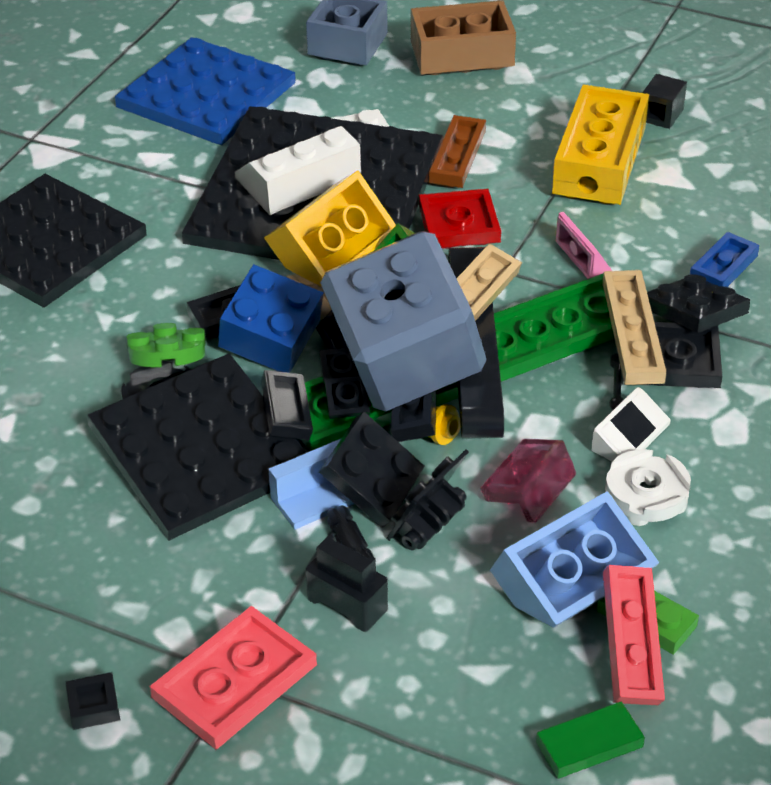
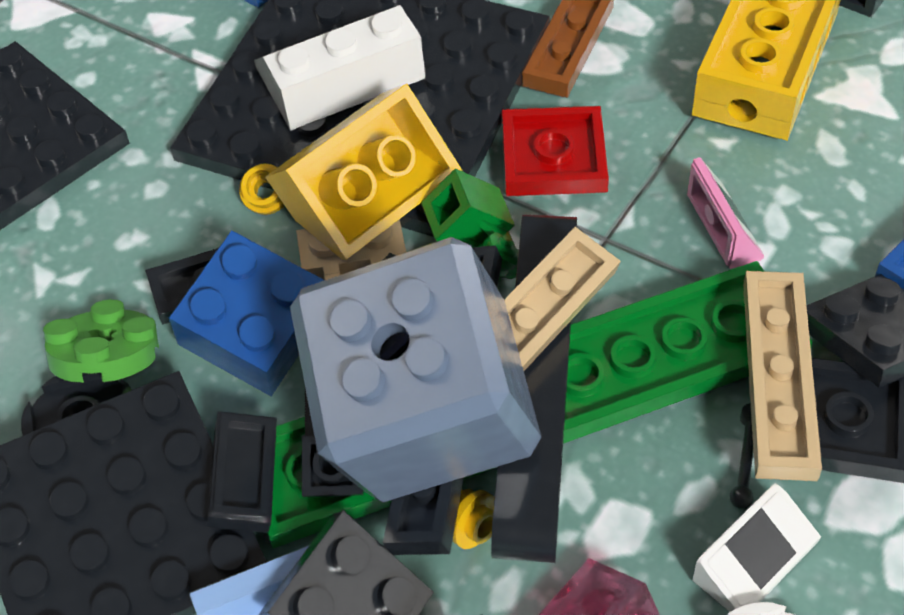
camera: 10 degrees right, 10 degrees up
none -> yellow plate [239,164,285,215]

